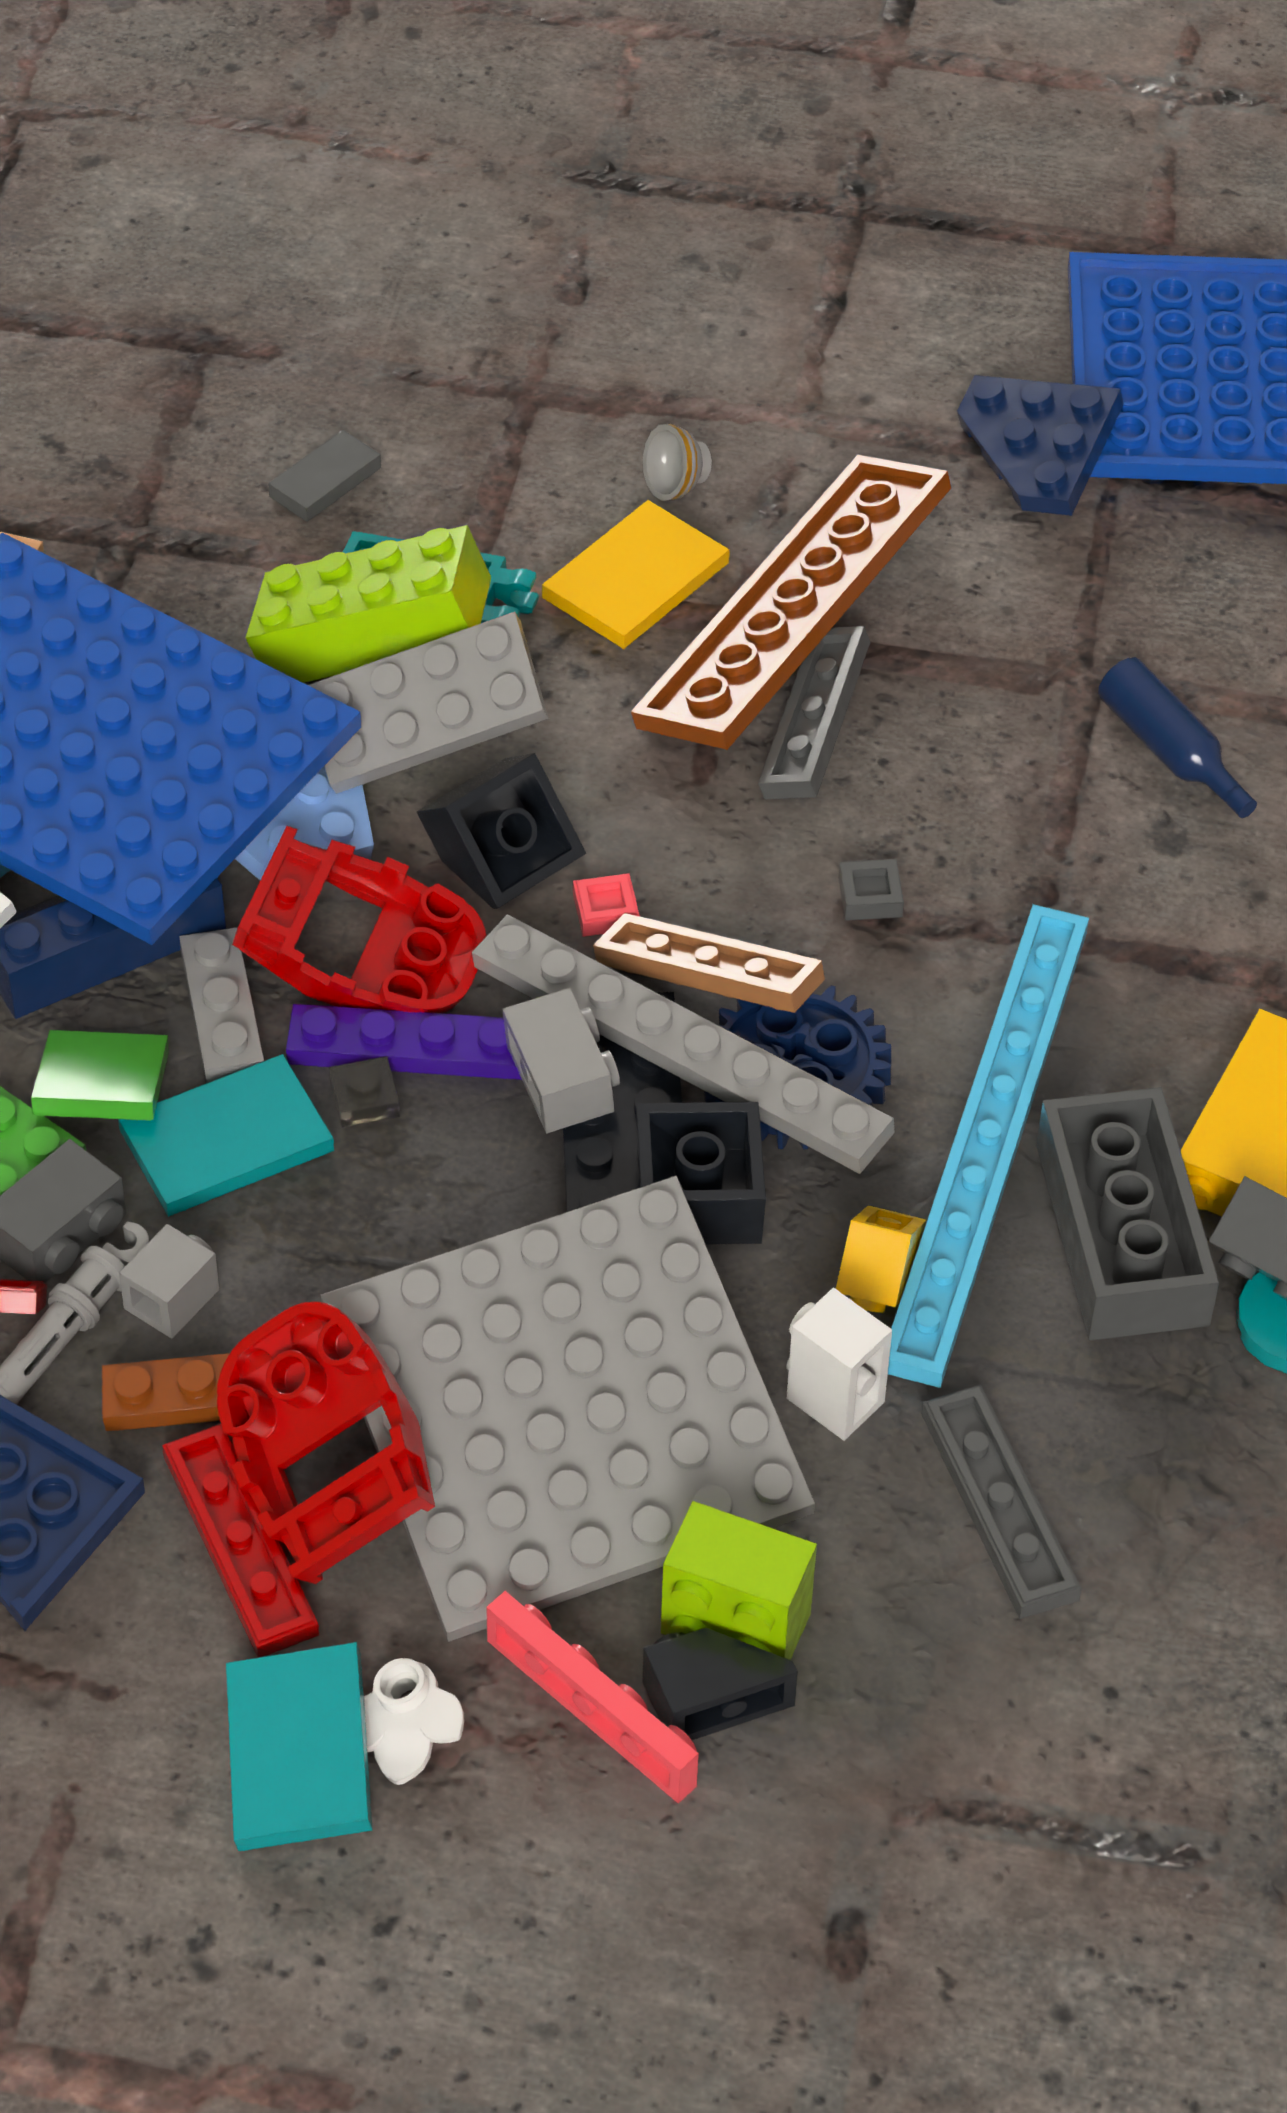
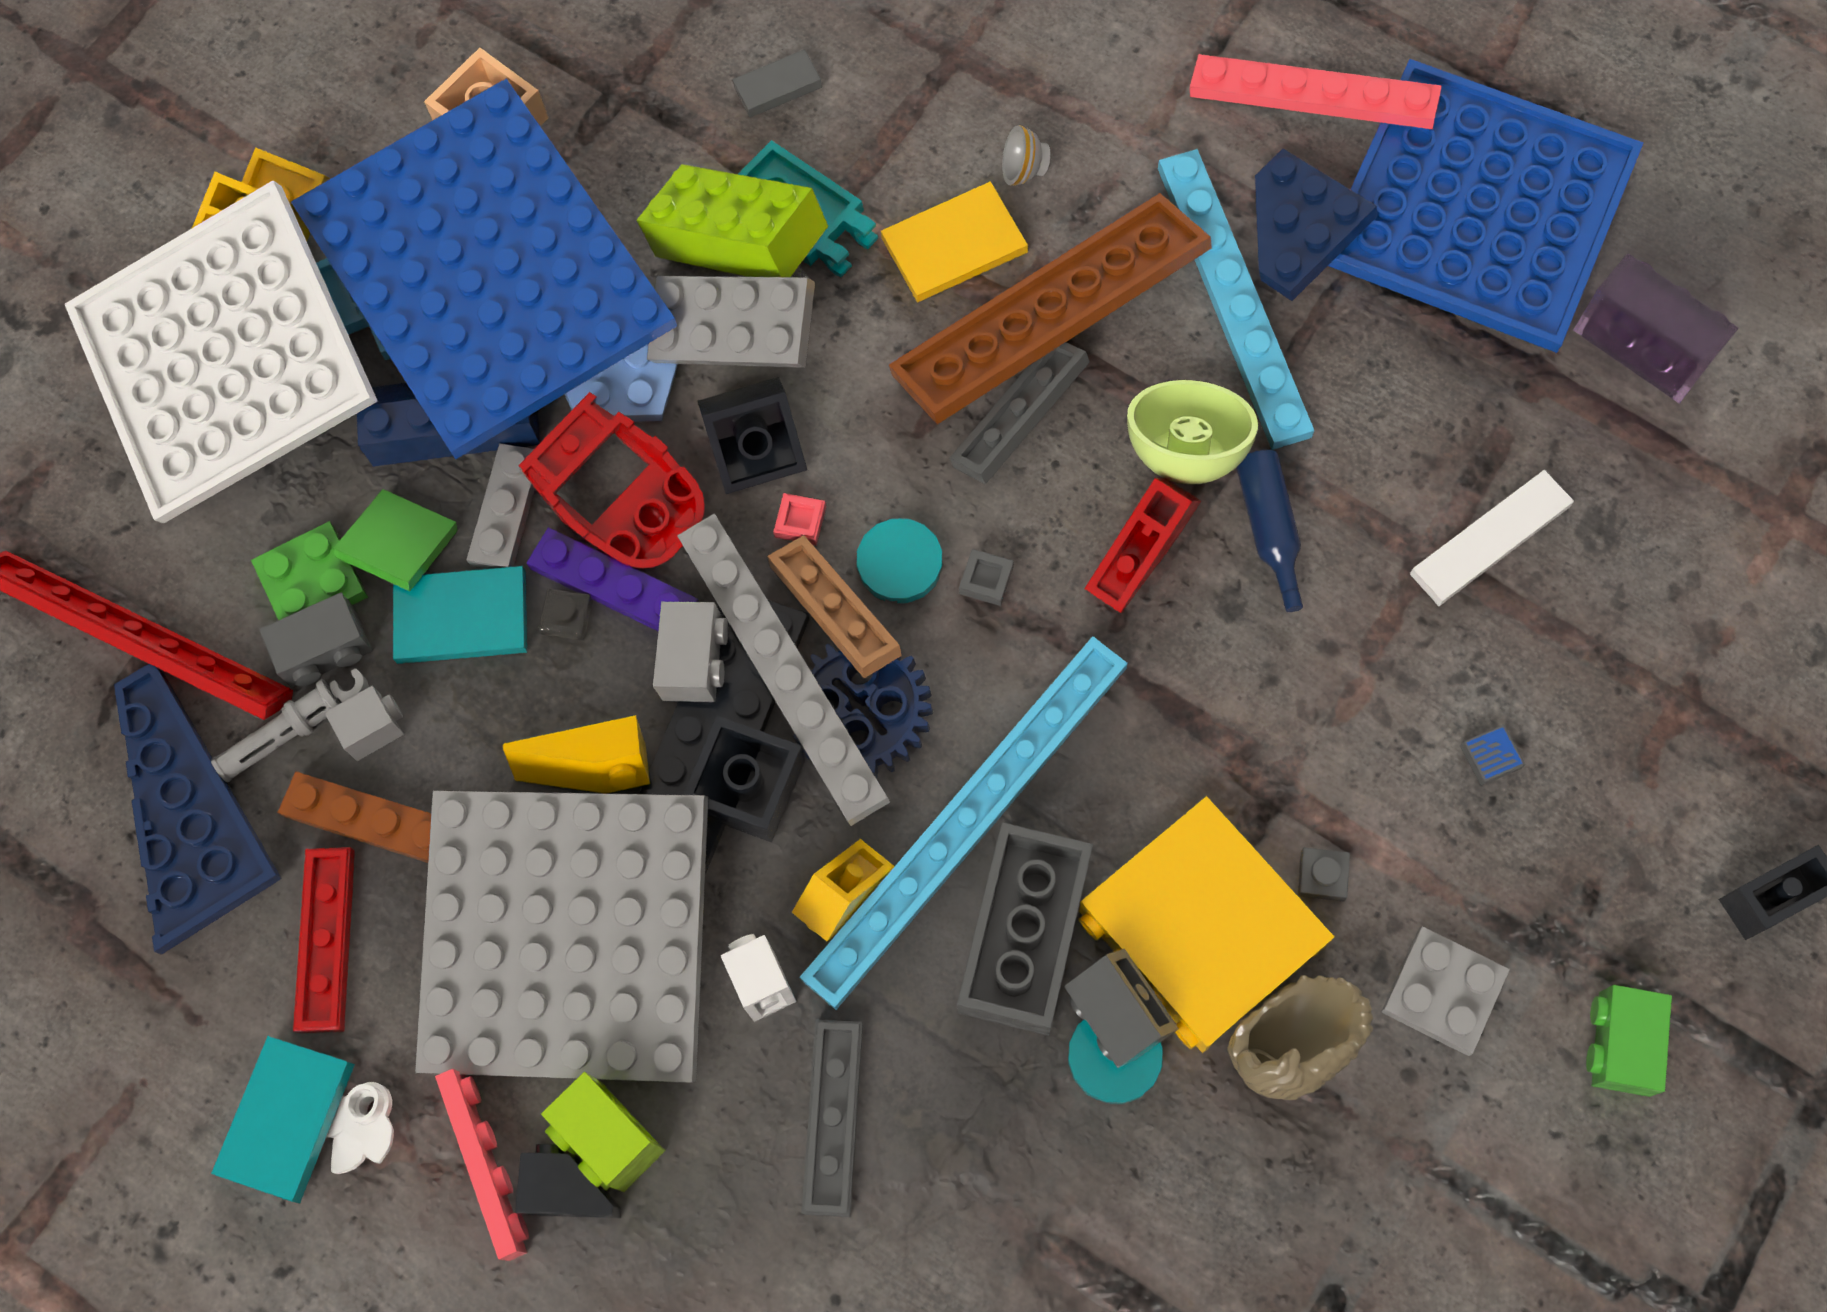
camera: 30 degrees right, 20 degrees up
red slope [217,1302,435,1584] -> none
none -> yellow slope [503,715,650,794]
none -> teal tile [857,519,942,603]
none -> red slope [1084,478,1201,613]
none -> yellowish green piece [1127,380,1258,484]
none -> medium azure plate [1158,149,1314,450]
none -> coral plate [1190,54,1442,130]

